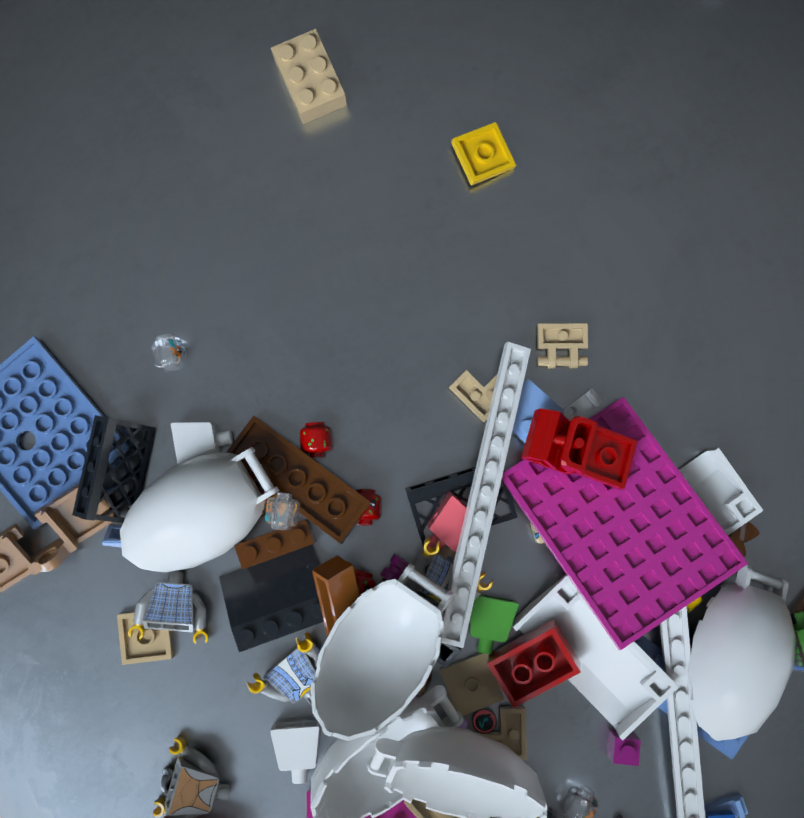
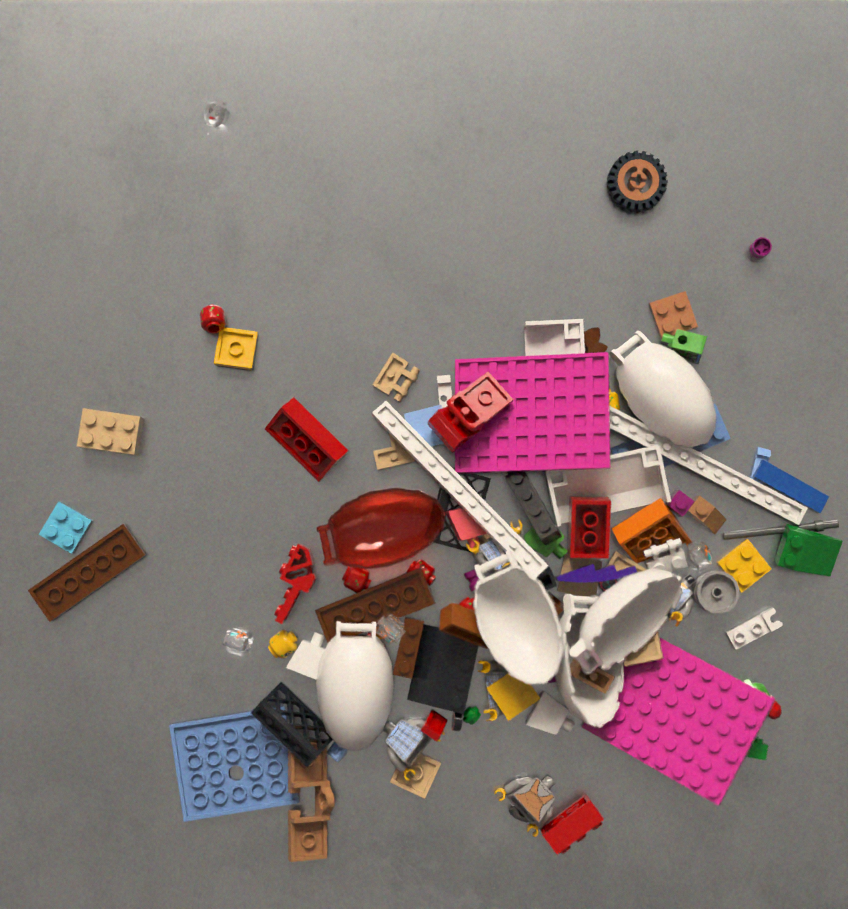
camera: 65 degrees left, 0 degrees up
none -> reddish brown plate [28,524,146,622]
none -> medium azure plate [39,501,93,554]
none -> red head [200,304,226,334]
none -> red slope [265,397,349,482]
none -> yellow head [268,630,298,659]
none -> red piece [274,544,317,624]
none -> clear red windscreen [316,488,445,569]
none -> red tile [420,710,448,742]
none -> black tile [452,712,462,731]
none -> green plate [463,706,481,725]
none -> yellow plate [486,672,541,721]
none -> black brick [505,471,562,546]
none -> dark purple slope [555,564,638,583]
none -> medium nougat slope [569,658,615,694]
none -> orange wedge [612,498,693,563]
none -> white plate [643,538,688,573]
none -> medium nougat slope [686,495,727,535]

